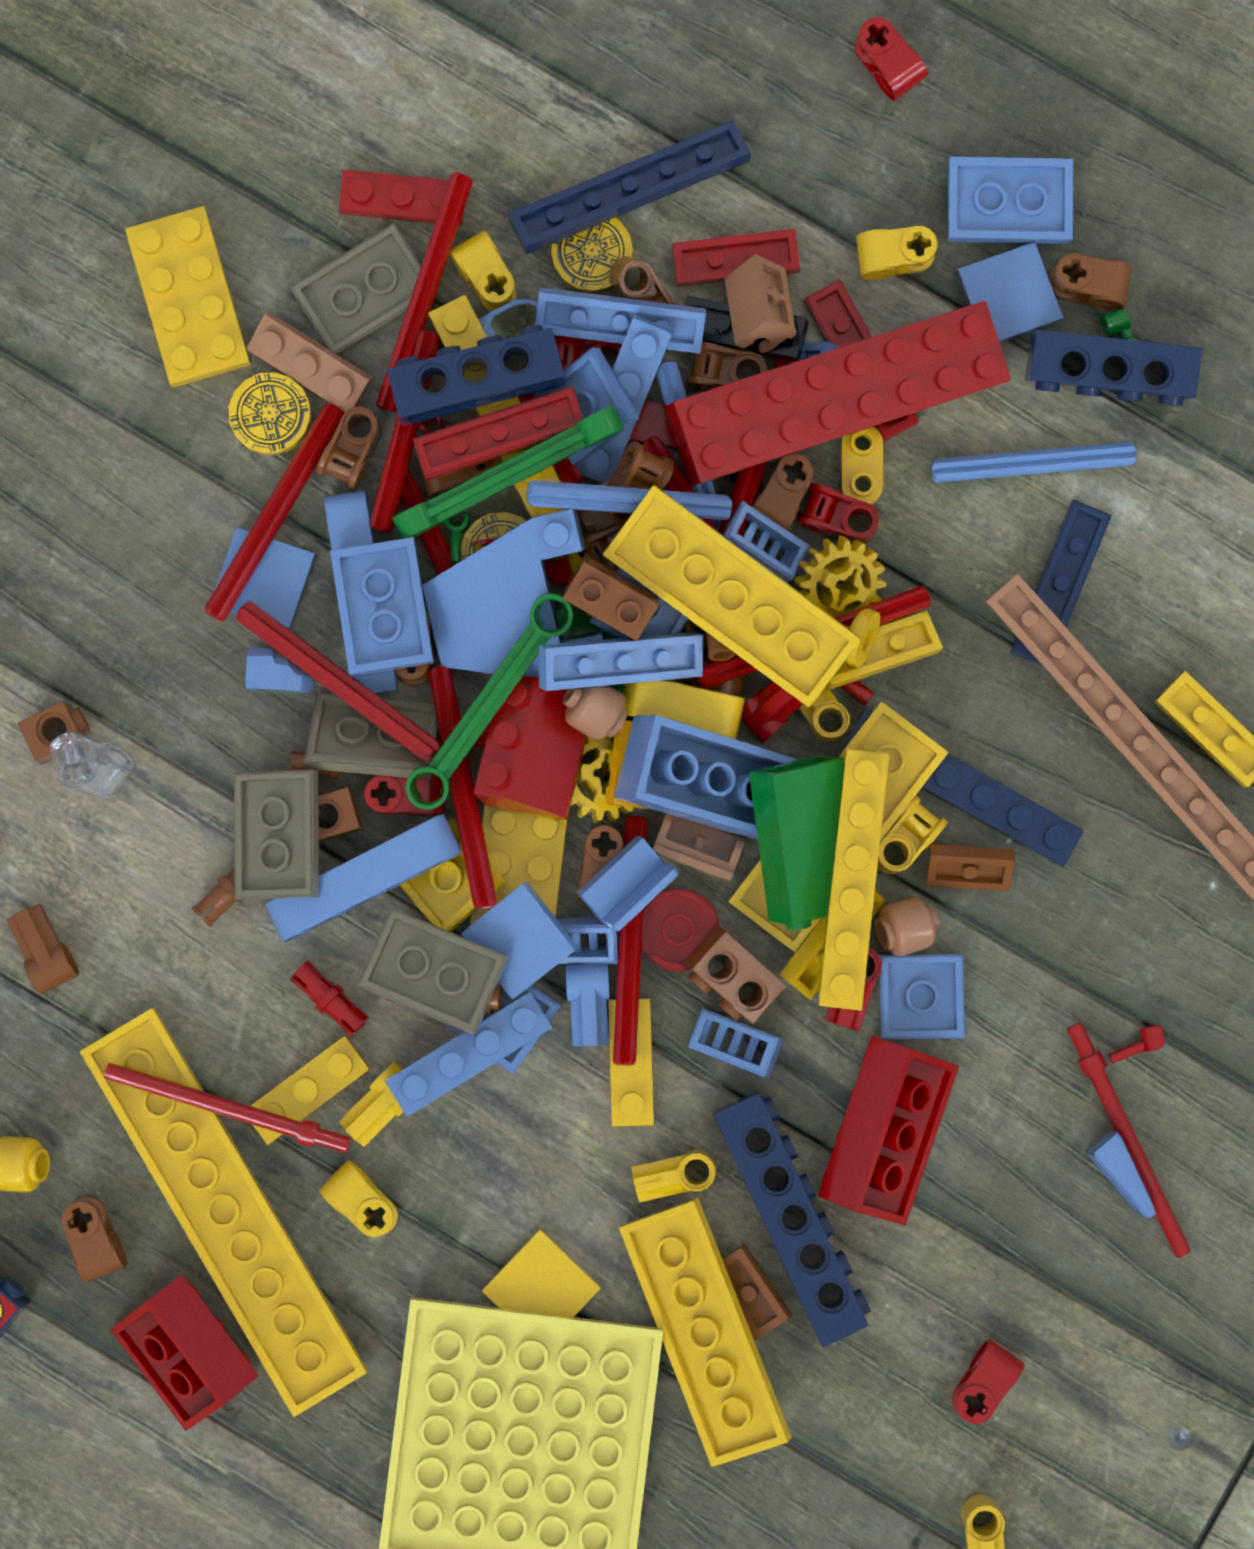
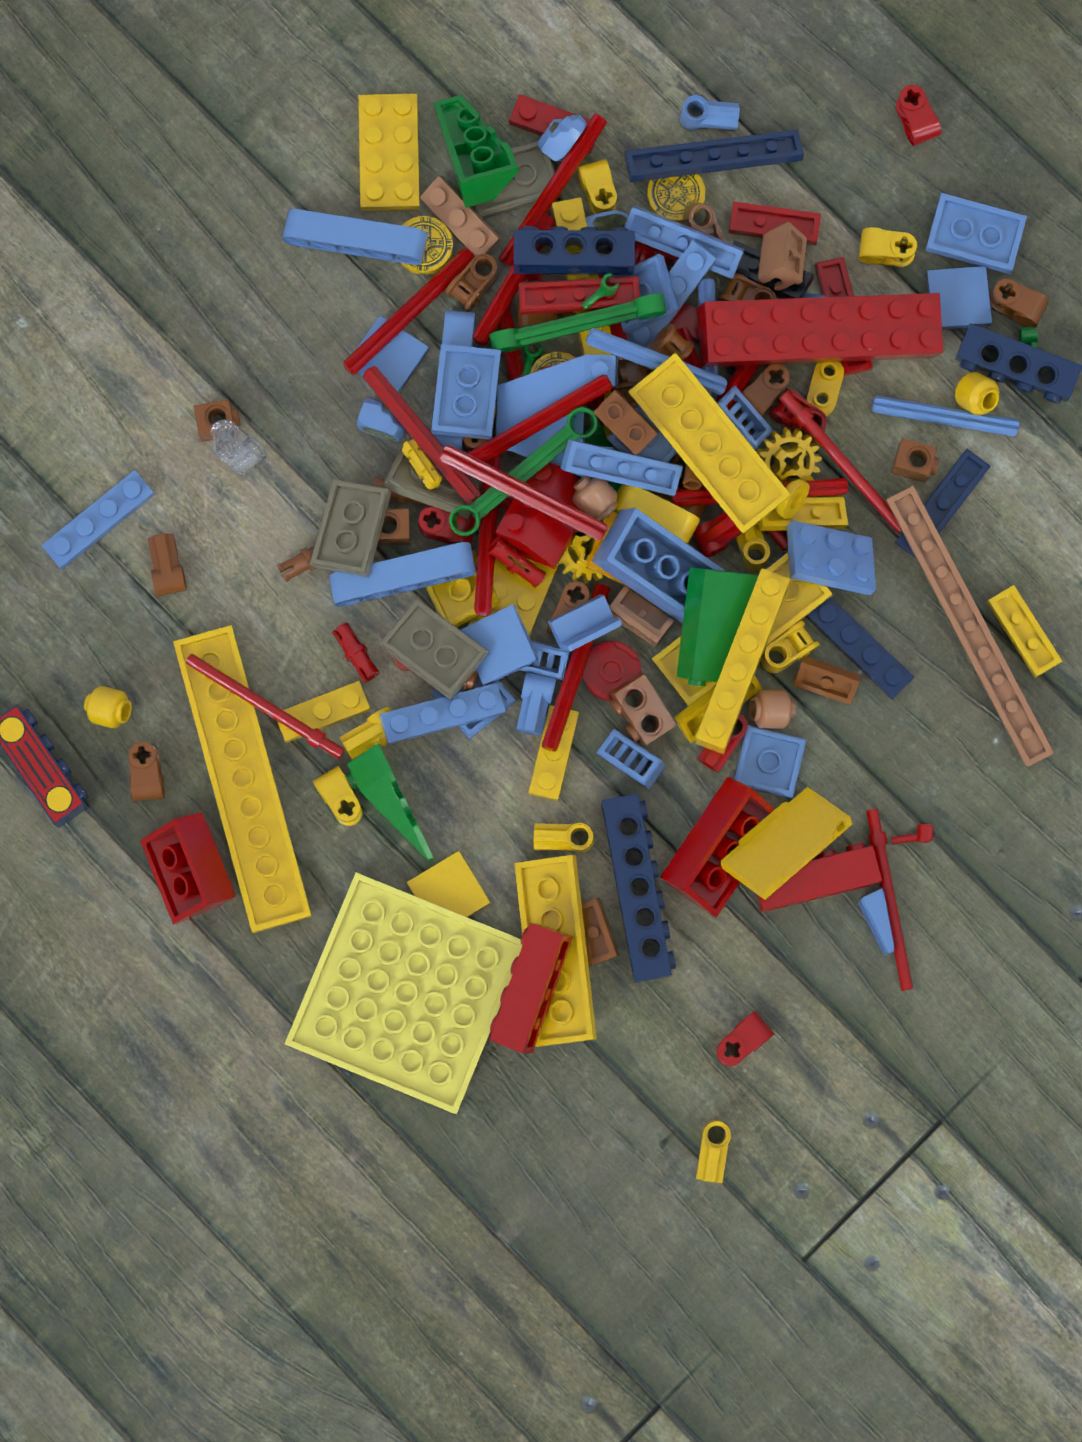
camera: 15 degrees right, 5 degrees down
none -> medium blue beam [282,209,428,265]
none -> green wedge [345,744,435,863]
none -> yellow axle [402,439,442,490]
none -> green wedge [433,95,519,208]
none -> axle [440,445,608,540]
none -> red axle [465,375,613,474]
none -> red pin [487,537,546,588]
none -> red brick [490,923,573,1053]
none -> medium blue rock [537,115,587,161]
none -> green hand [581,273,619,310]
none -> medium blue piece [679,95,740,131]
none -> yellow piece [721,787,852,900]
none -> red brick [755,843,882,913]
none -> red bar [779,390,901,533]
none -> medium blue plate [787,520,876,595]
none -> dark orange brick [891,438,940,483]
none -> yellow head [955,372,1000,416]

